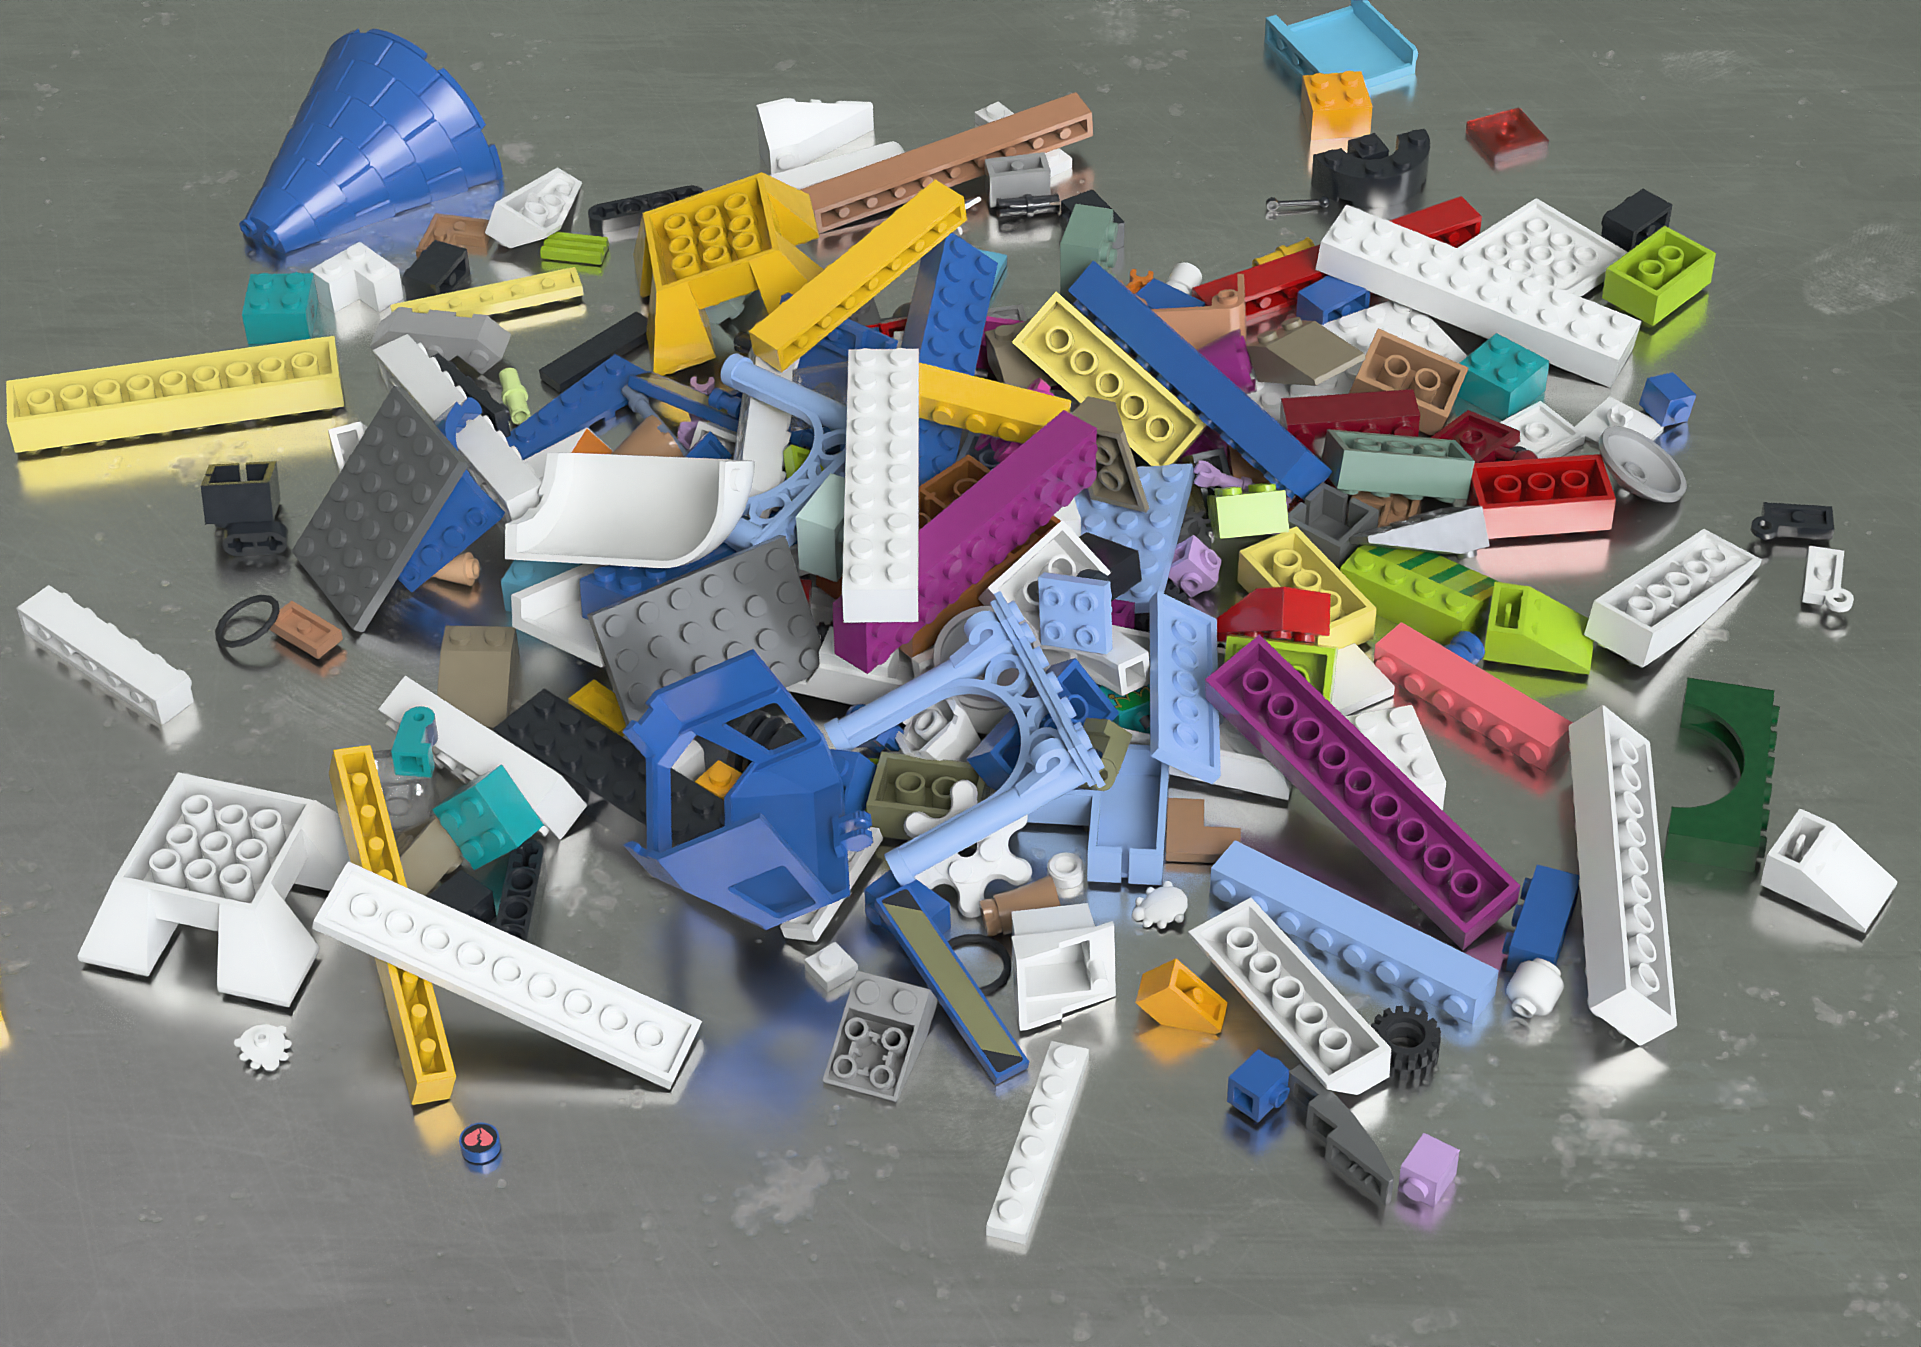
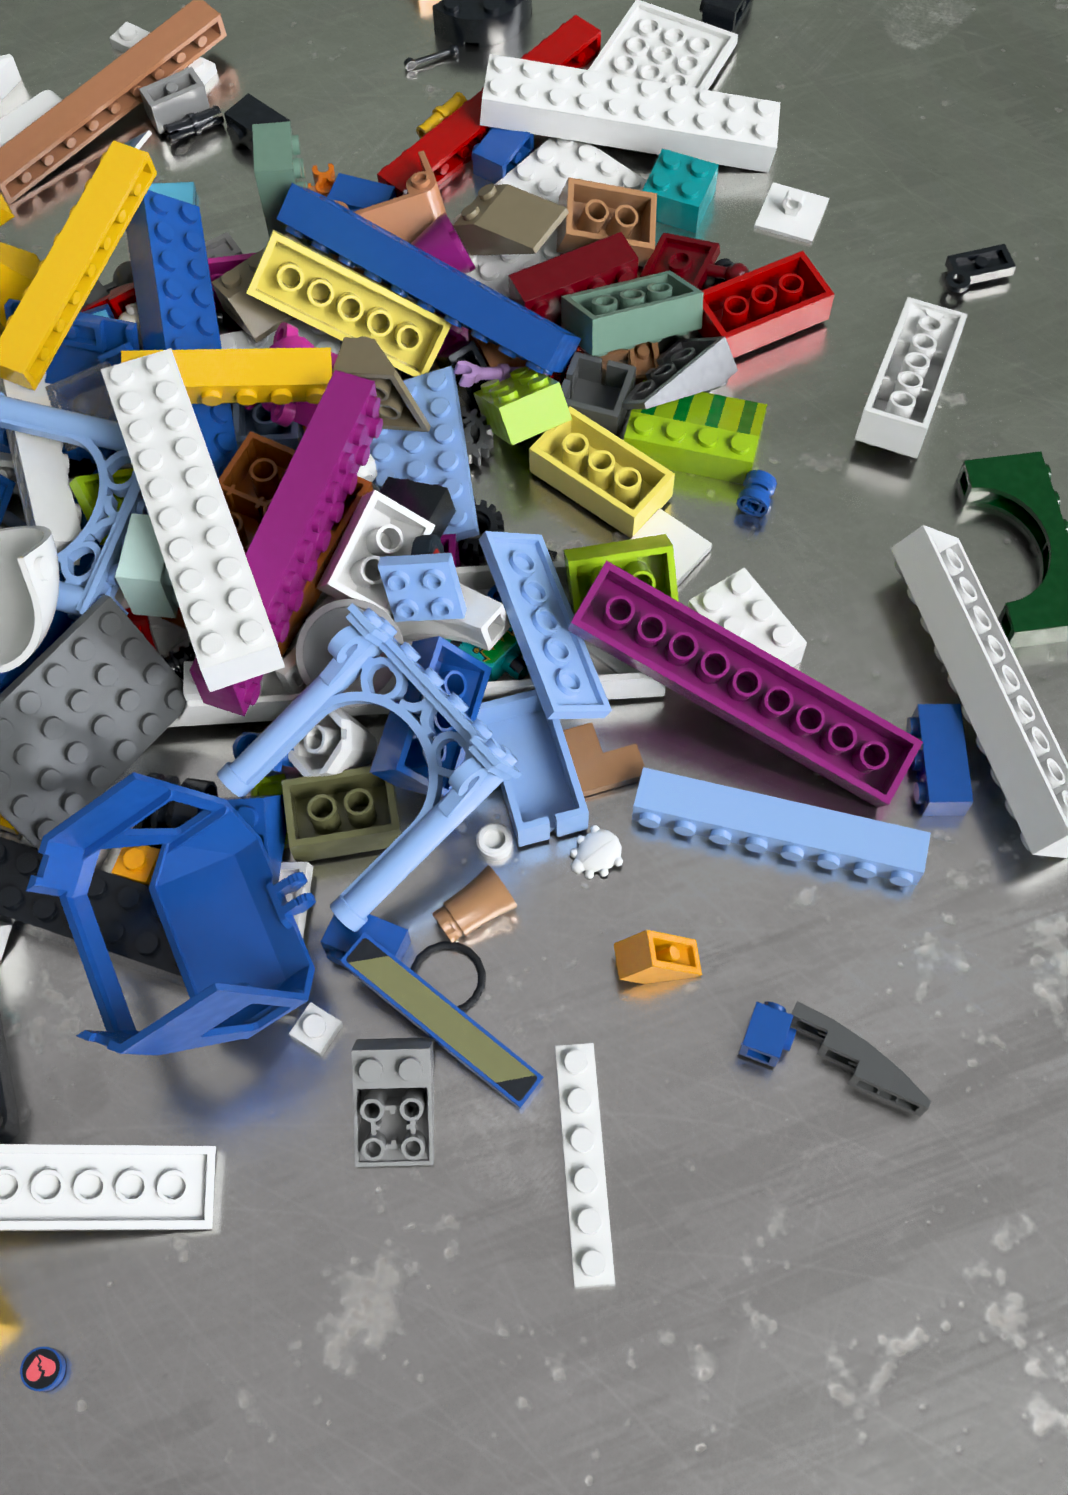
camera: 20 degrees left, 20 degrees up
white plate [904,780,1032,918] -> none
white piece [1011,903,1116,1031] -> none
olive leg [1078,718,1133,791] -> none
white brick [1166,262,1202,296] -> none
lavender brick [1168,535,1222,598] -> none
white slope [1188,898,1391,1095] -> none
red slope [1216,587,1331,643] -> none
black tyre [1371,1005,1441,1080] -> none
coral brick [1374,622,1573,772] -> none
lavender brick [1398,1133,1460,1208] -> none
lime slope [1483,582,1594,675] -> none
white tile [1500,401,1586,459] -> none
white head [1506,958,1564,1018] -> none
light grey dish [1599,426,1687,503] -> none
lime brick [1602,226,1716,326] -> none
blue brick [1639,372,1696,427] -> none
white hinge [1802,546,1854,612] -> none

